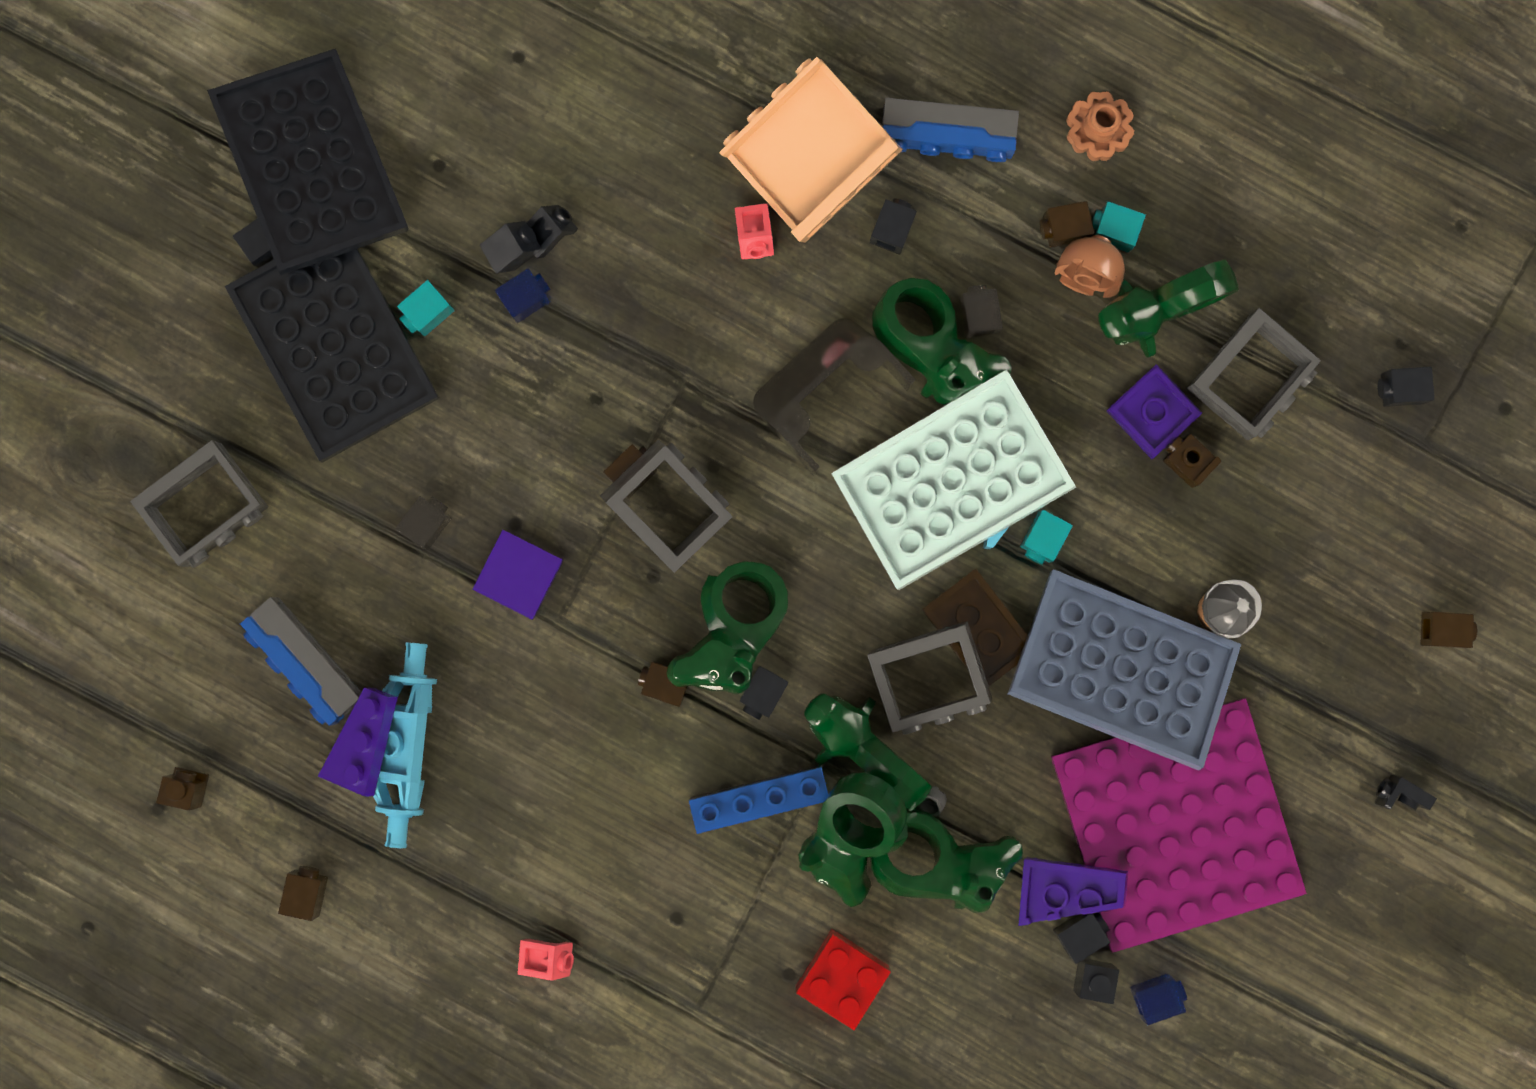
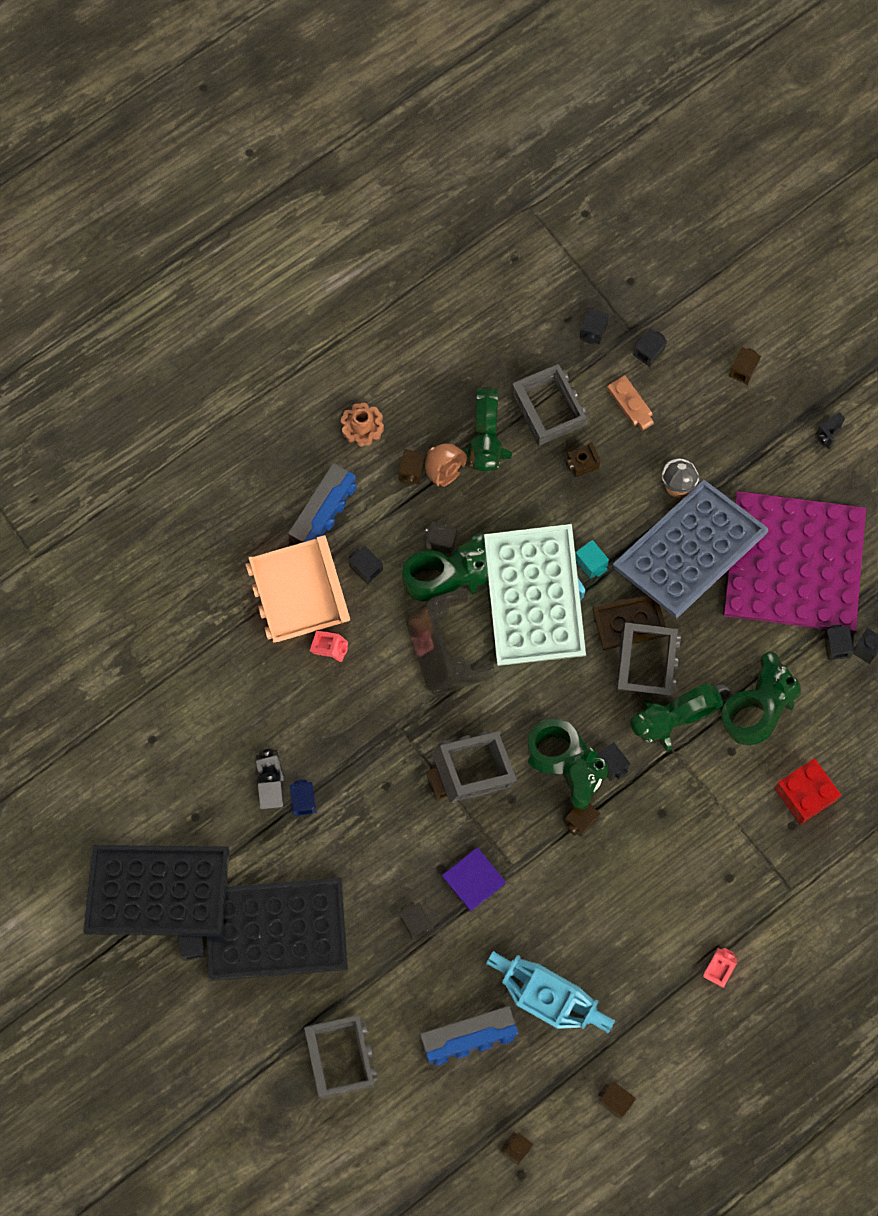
camera: 70 degrees left, 15 degrees down
dark purple wing [318,688,398,797] -> none
teal brick [397,280,455,336] -> none
blue piece [689,765,828,834] -> none
dark green animal [798,773,908,907] -> none
dark purple wing [1018,857,1128,926] -> none
teal brick [1092,202,1146,253] -> none
dark purple tile [1106,364,1202,459] -> none
none -> nougat hinge [607,376,654,431]
none -> black brick [633,328,667,367]

